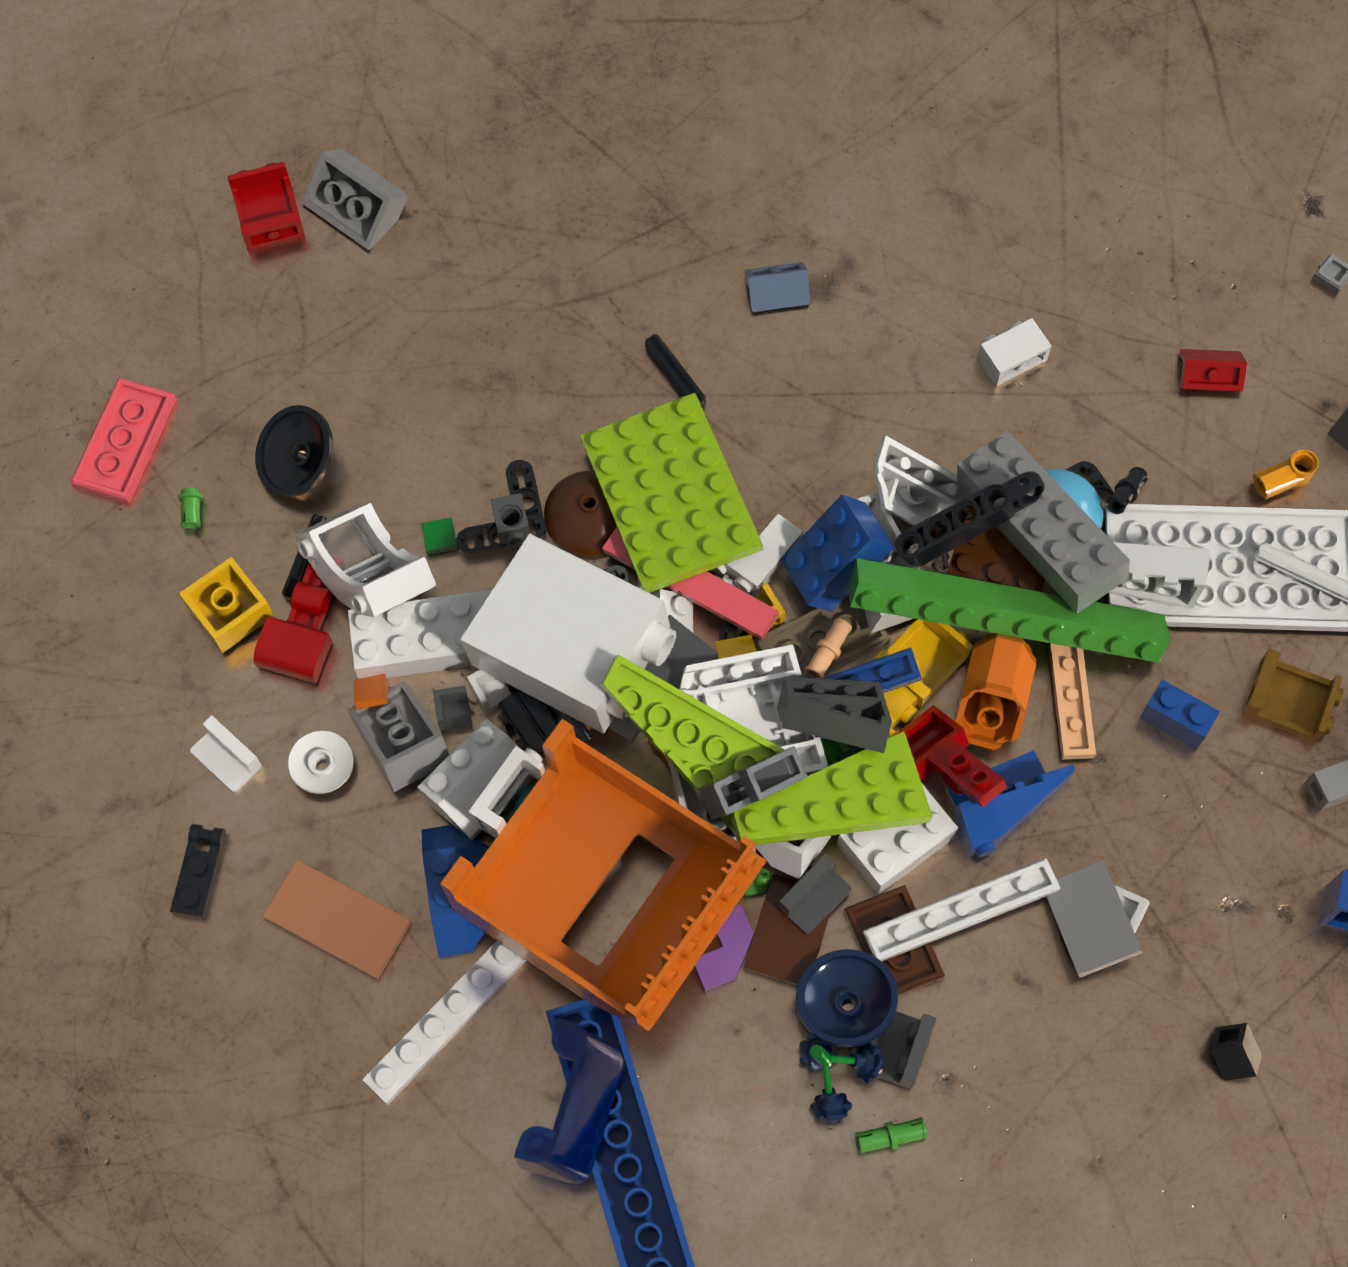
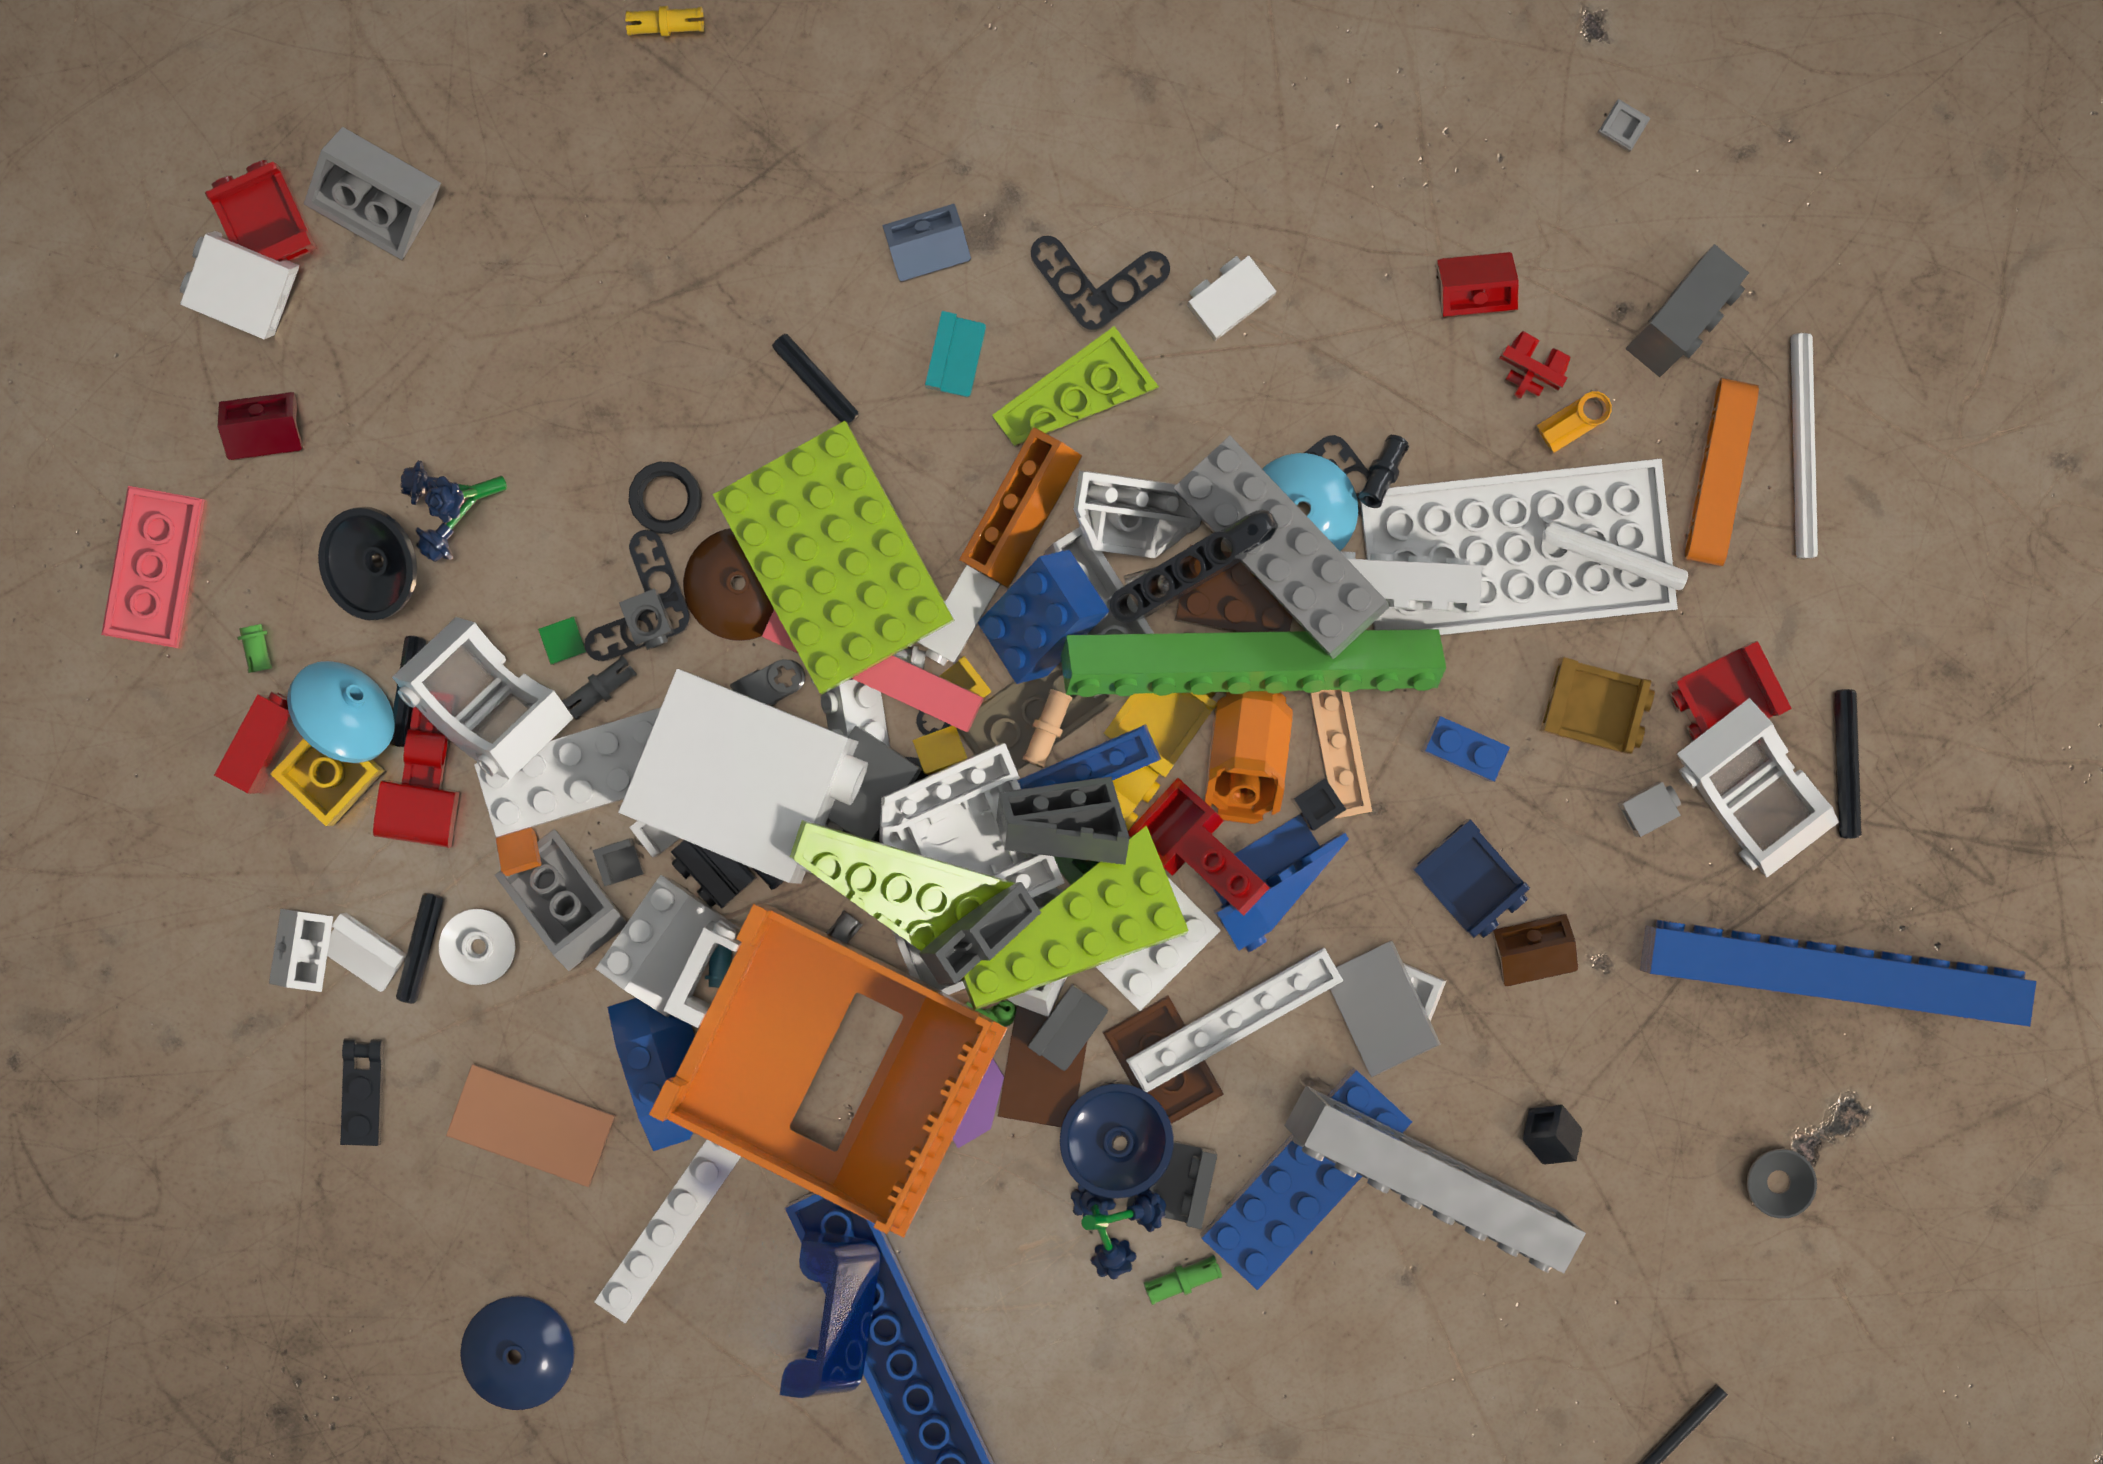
camera: 10 degrees left, 20 degrees up
none -> white panel [180,231,300,339]
none -> red brick [214,691,296,794]
none -> dark red panel [217,392,302,460]
none -> white brick [269,909,333,992]
none -> medium azure dish [287,661,395,763]
none -> black axle [396,893,443,1004]
none -> dark blue plant [400,460,507,562]
none -> dark blue dish [460,1295,575,1410]
none -> dark grey pin [562,655,637,720]
none -> yellow pin [625,6,704,37]
none -> black tyre [628,461,702,534]
none -> teal panel [925,311,986,397]
none -> orange brick [959,427,1082,588]
none -> lime wing [992,326,1159,447]
none -> black beam [1031,236,1170,332]
none -> blue brick [1200,1067,1412,1290]
none -> light grey brick [1284,1086,1586,1273]
none -> black panel [1291,778,1346,831]
none -> dark blue panel [1411,819,1530,938]
none -> reddish brown panel [1493,914,1578,986]
none -> red hips [1498,331,1571,399]

